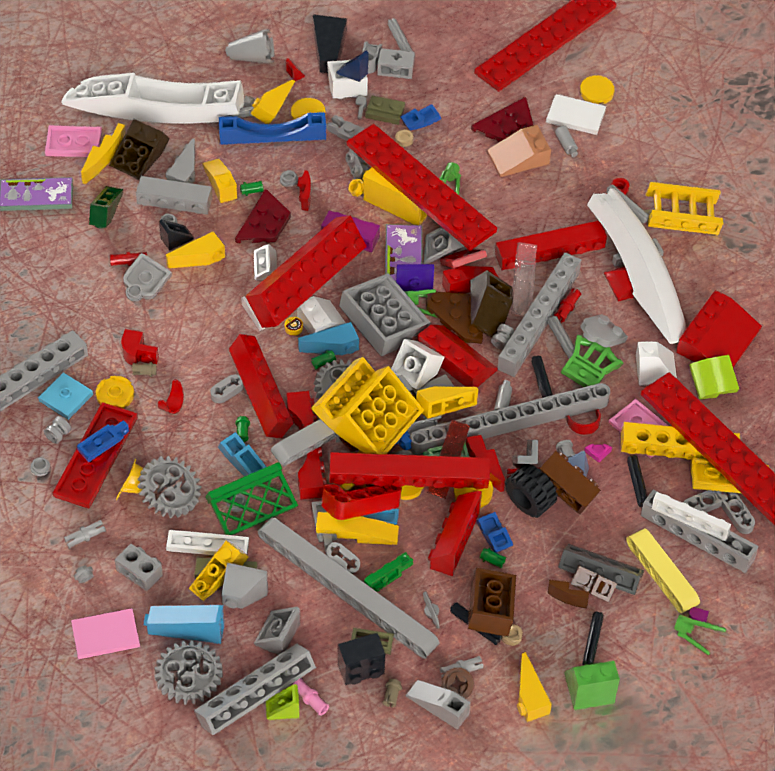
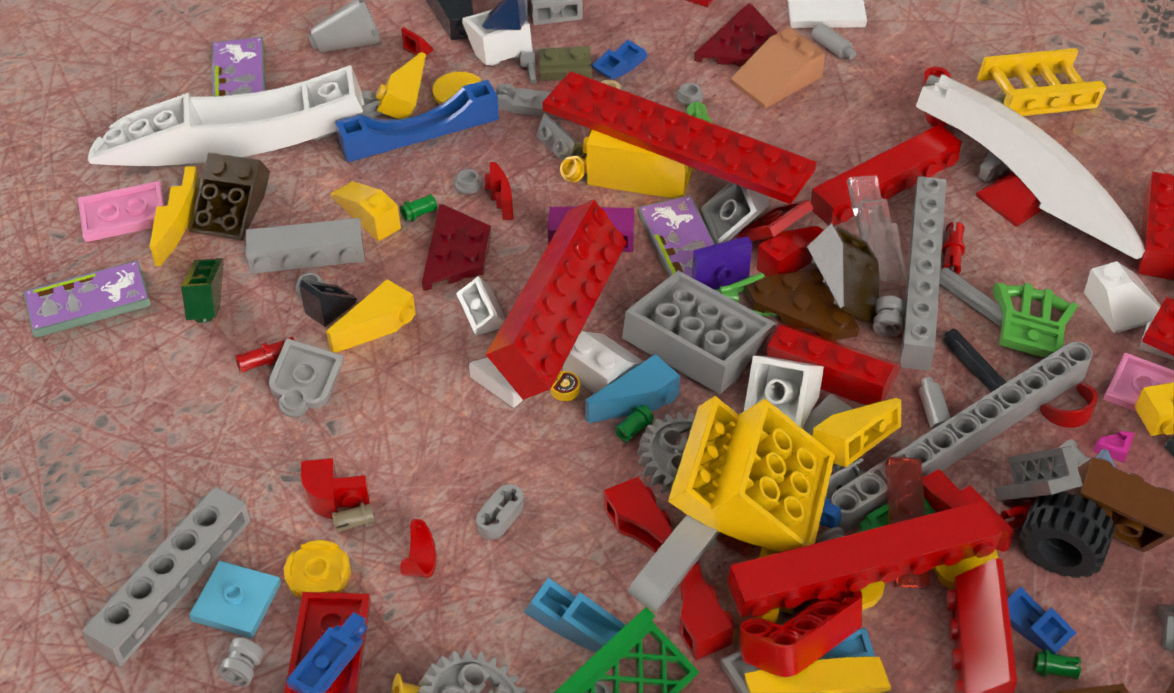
camera: 15 degrees left, 5 degrees down
light grey slope [165,138,196,184] -> none
red brick [229,334,293,438] -> none
green pin [235,416,250,442] -> none
light grey plate [580,314,628,347] -> none
none -> medium lavender tile [212,37,266,96]
none -> light grey plate [677,83,703,106]

